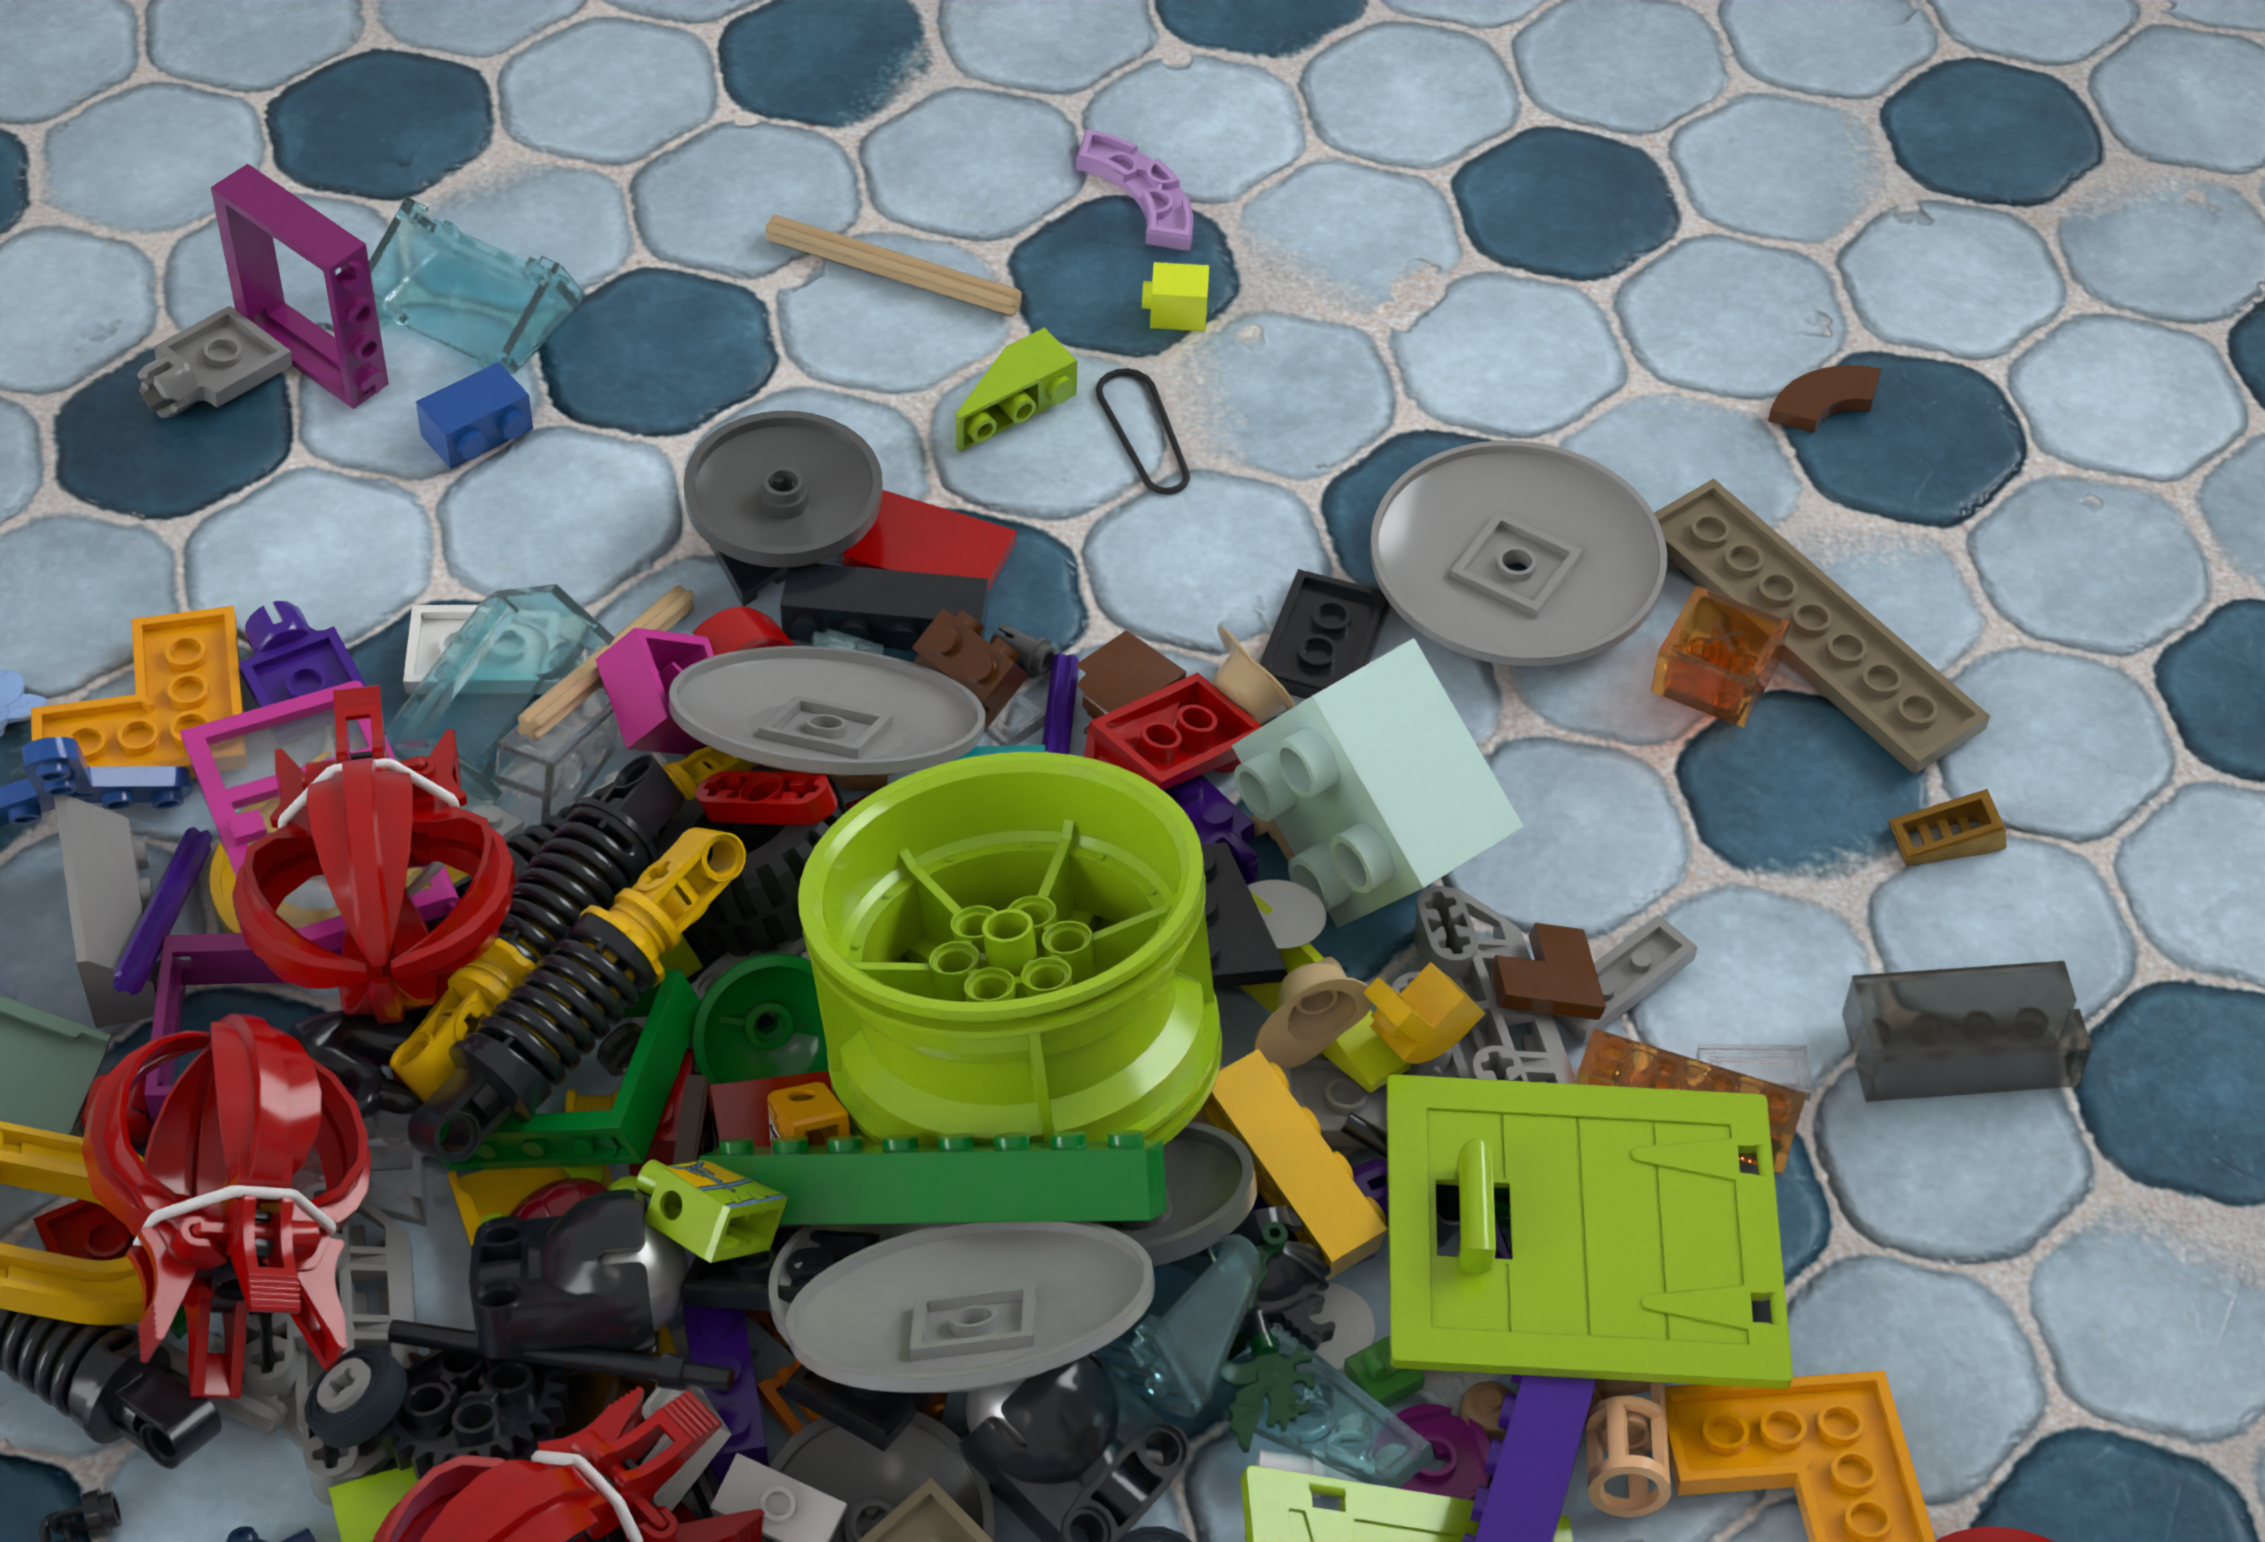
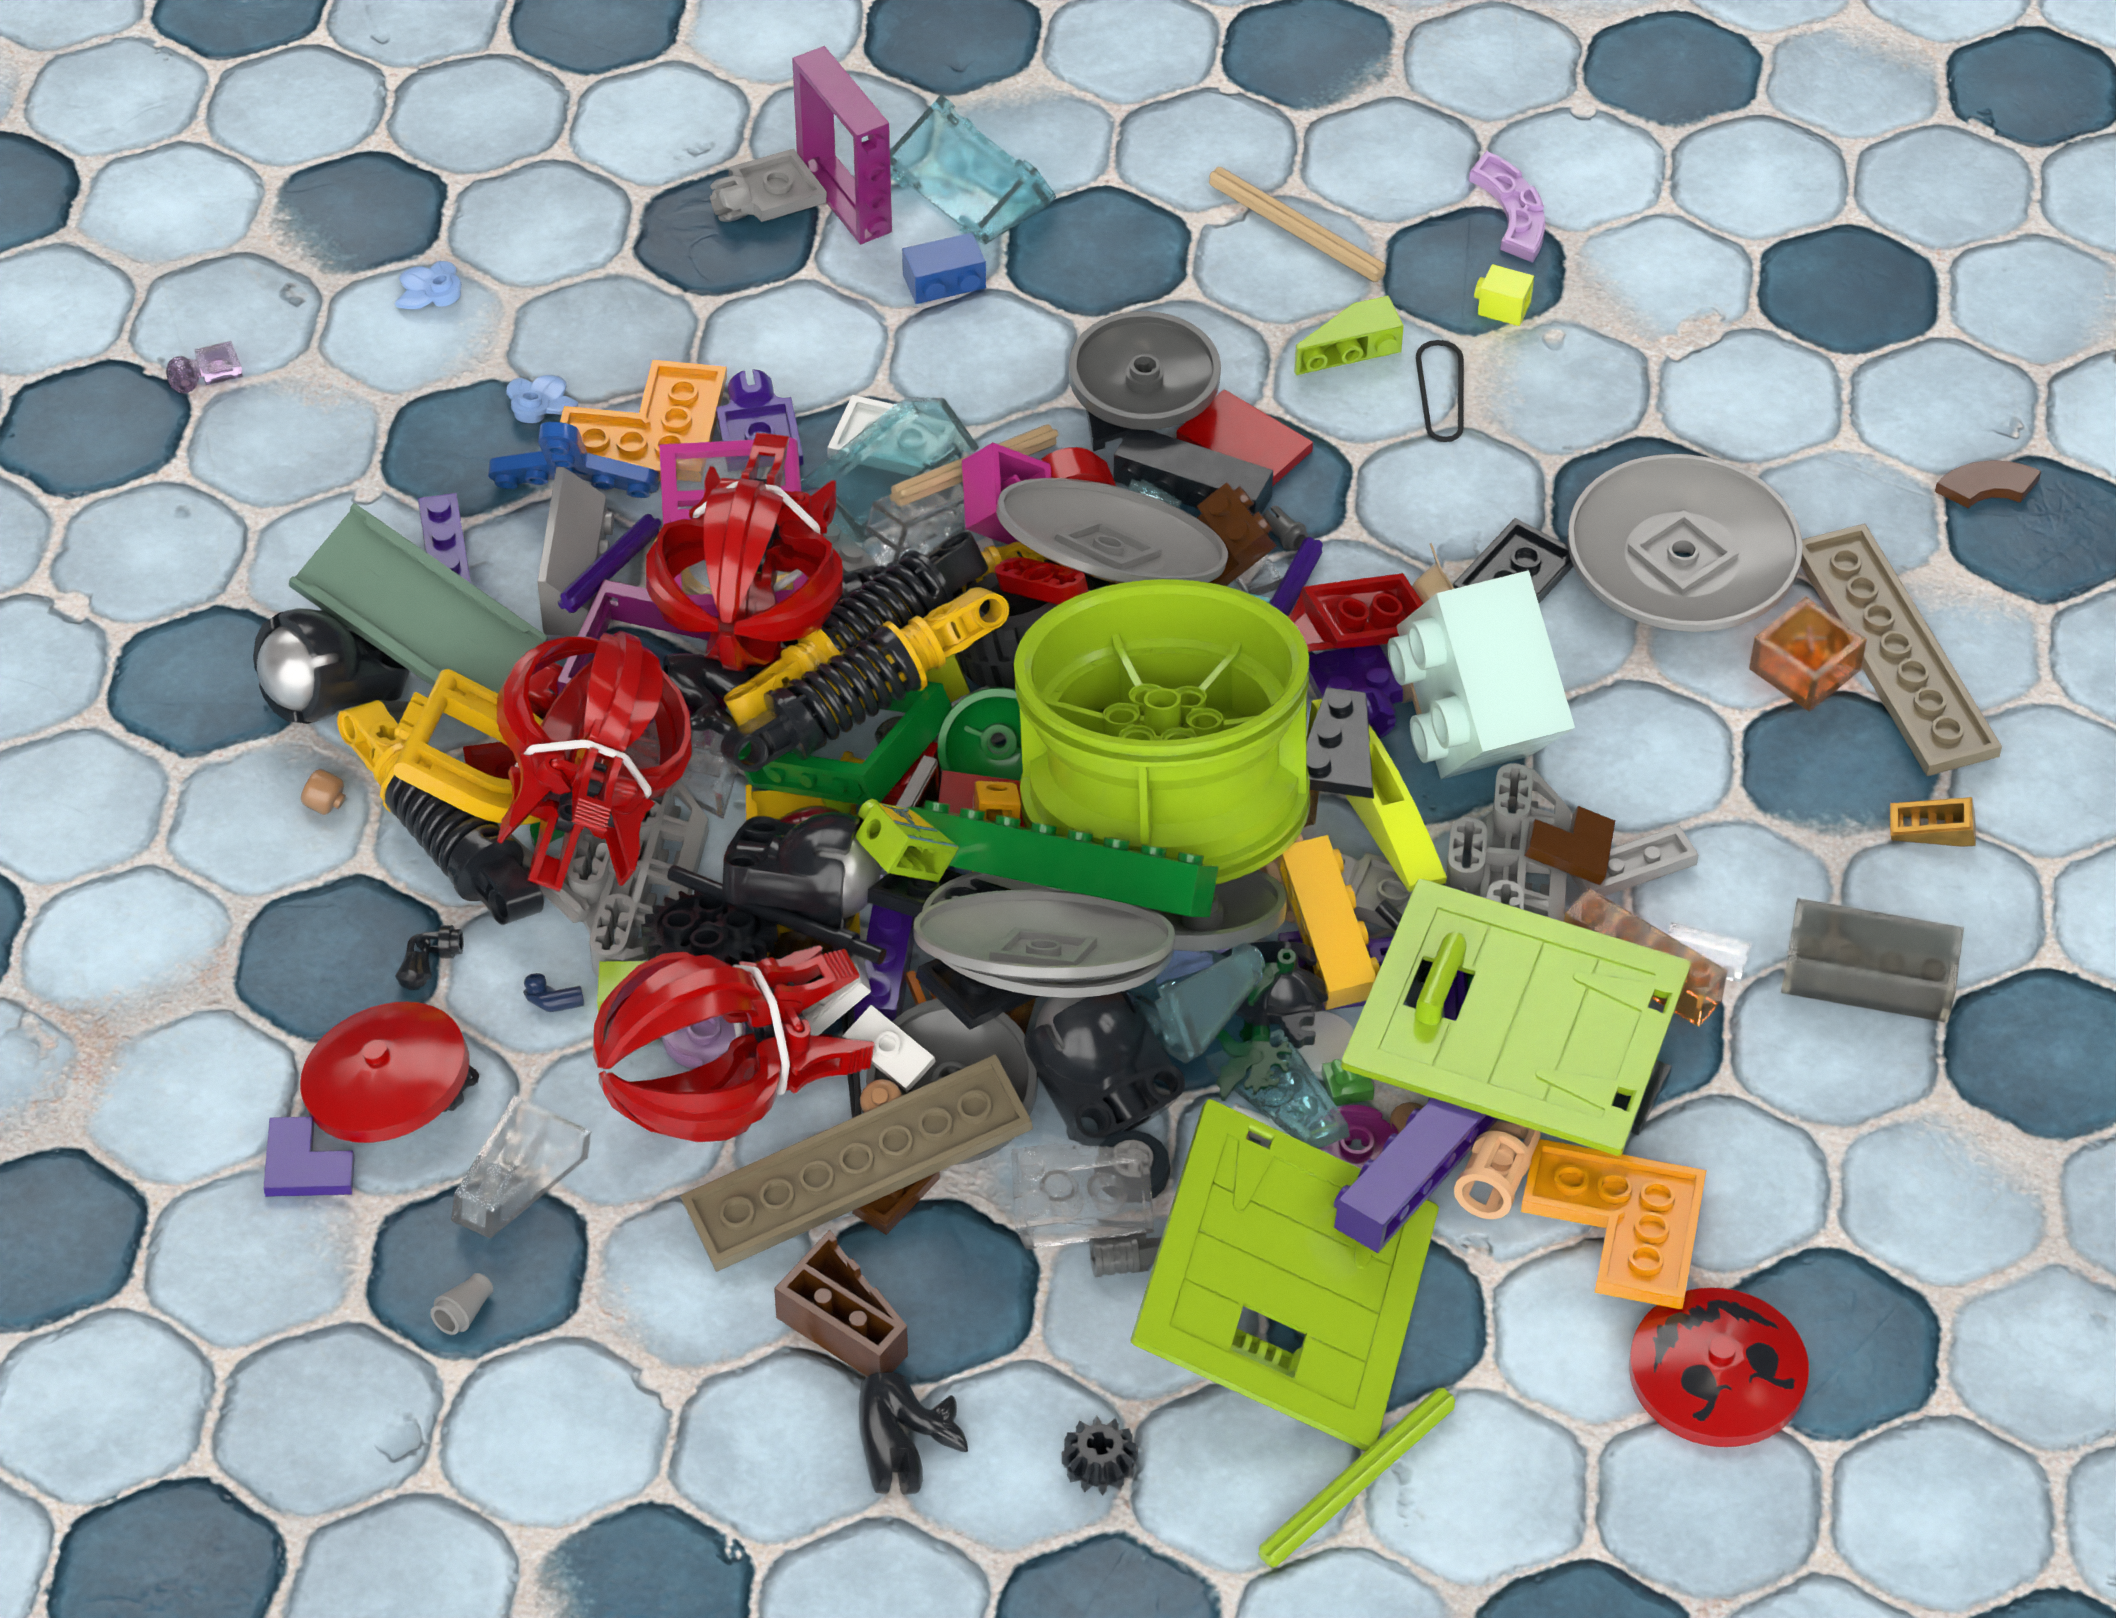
camera: 20 degrees right, 0 degrees up
black wheel [304,1345,408,1449] -> none
reddish brown piece [1077,630,1186,735] -> none
white sticker [1248,880,1326,949] -> none
tan piece [1254,957,1373,1069] -> none
yellow brick [1363,962,1486,1064] -> none

